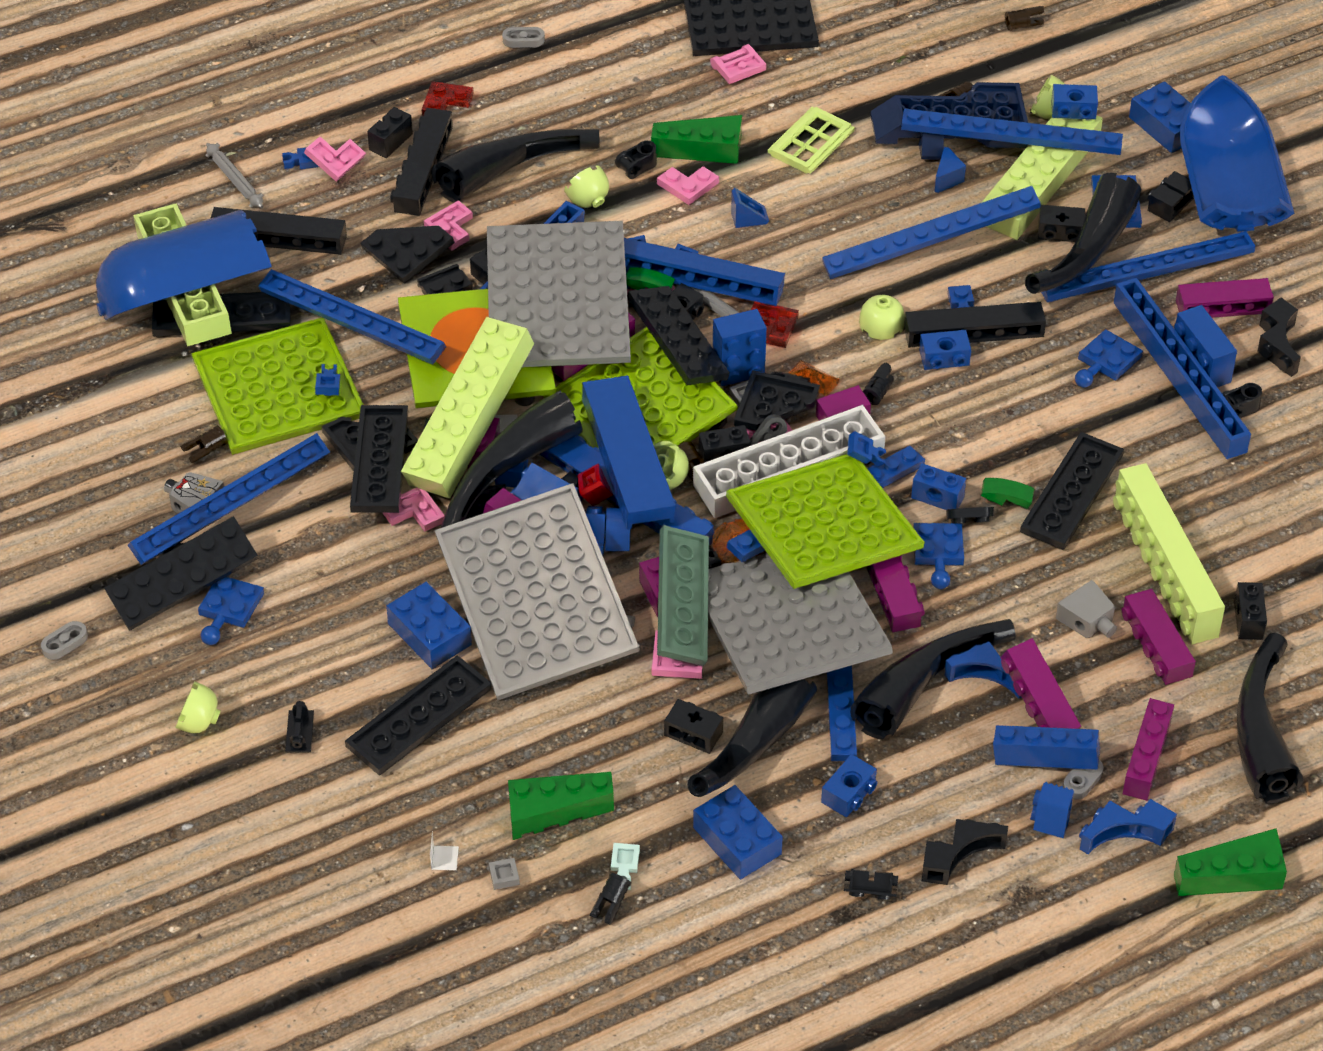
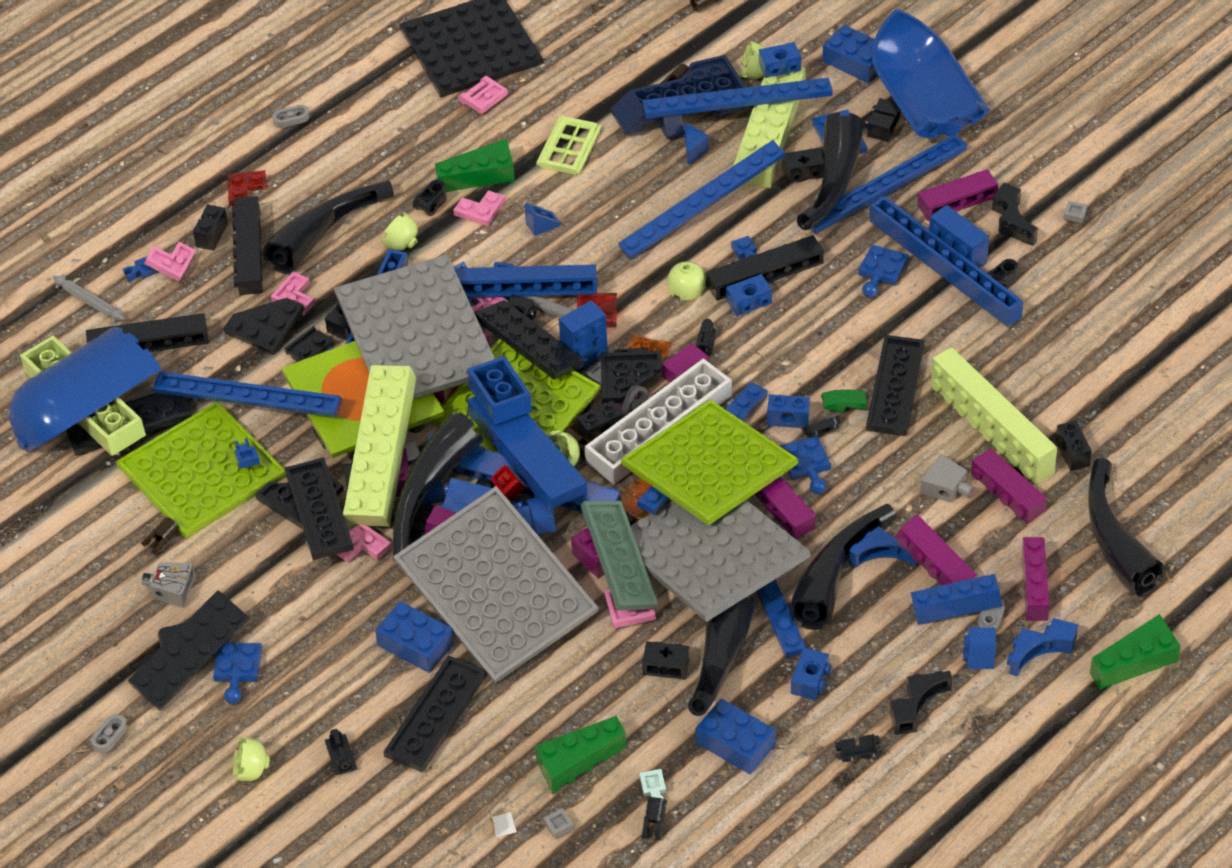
camera: 15 degrees left, 0 degrees up
blue plate [128,433,330,565] -> none
green slope [626,267,675,290] -> none
blue plate [847,431,886,467] -> none
none -> blue brick [467,356,532,425]

